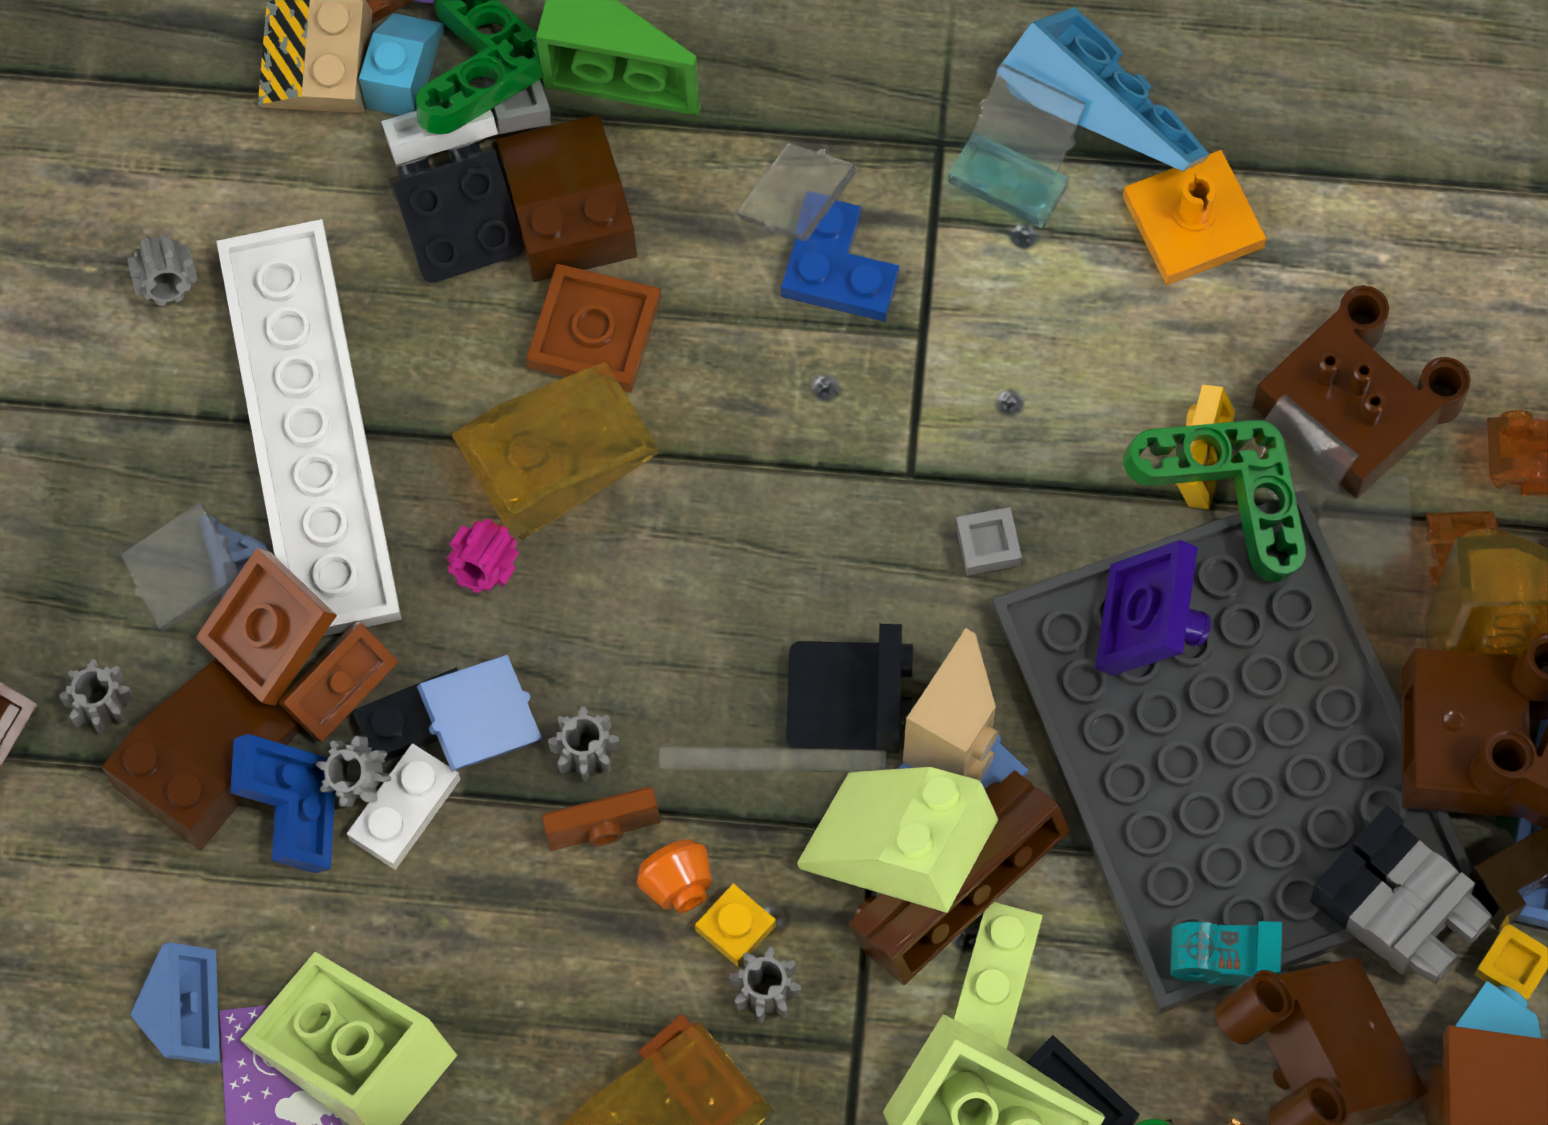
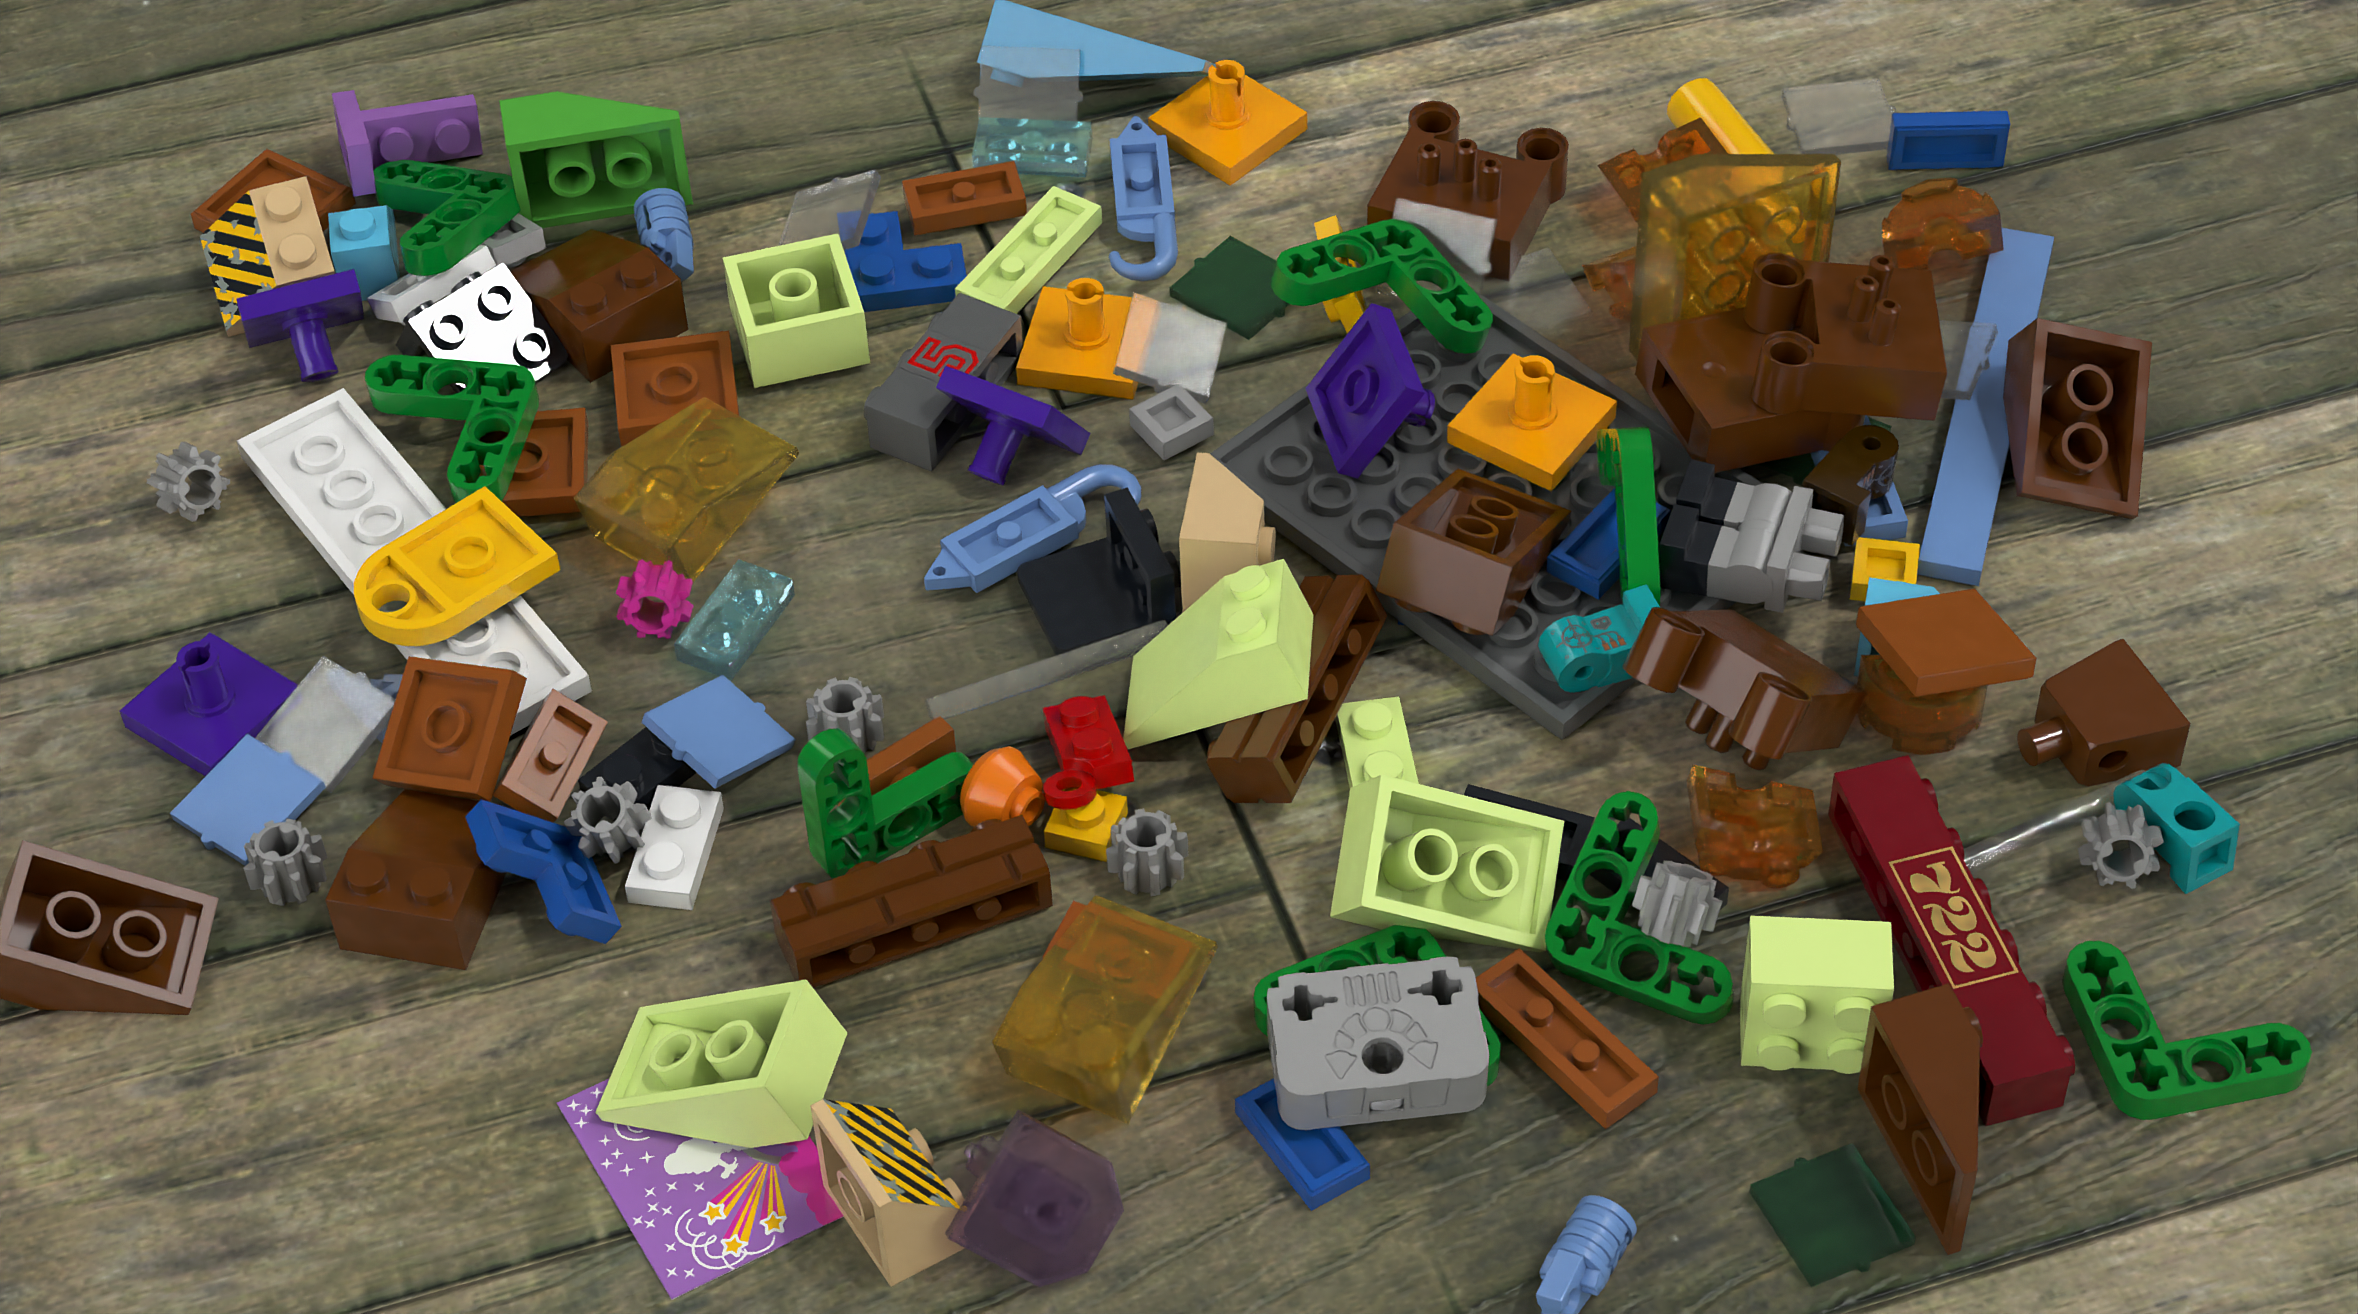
camera: 25 degrees left, 20 degrees down
medium blue slope [130,942,220,1064] -> none
none -> dark purple tile [120,632,305,776]
none -> medium blue piece [170,734,326,866]
none -> dark purple tile [236,269,364,382]
none -> yellow plate [354,486,561,646]
none -> green beam [365,355,539,503]
none -> dark orange plate [464,408,589,517]
none -> medium blue hinge [633,188,694,281]
none -> clear light blue plate [674,559,795,681]
none -> yellowish green brick [723,233,870,388]
none -> reddish brown brick [770,815,1053,988]
none -> green beam [797,728,974,879]
none -> dark grey brick [864,293,1023,472]
none -> dark orange plate [902,161,1027,235]
none -> medium blue plate [924,464,1142,593]
none -> dark purple tile [936,365,1091,486]
none -> yellowish green plate [955,186,1102,314]
none -> light orange tile [1016,278,1158,400]
none -> red hinge [1042,695,1135,810]
none -> medium blue plate [1109,116,1178,281]
none -> clear piece [1113,293,1226,404]
none -> clear green piece [1169,236,1290,340]
none -> reddish brown slope [1376,468,1572,636]
none -> light orange tile [1447,353,1617,492]
none -> blue tile [1547,488,1671,600]
none -> green beam [1596,427,1661,606]

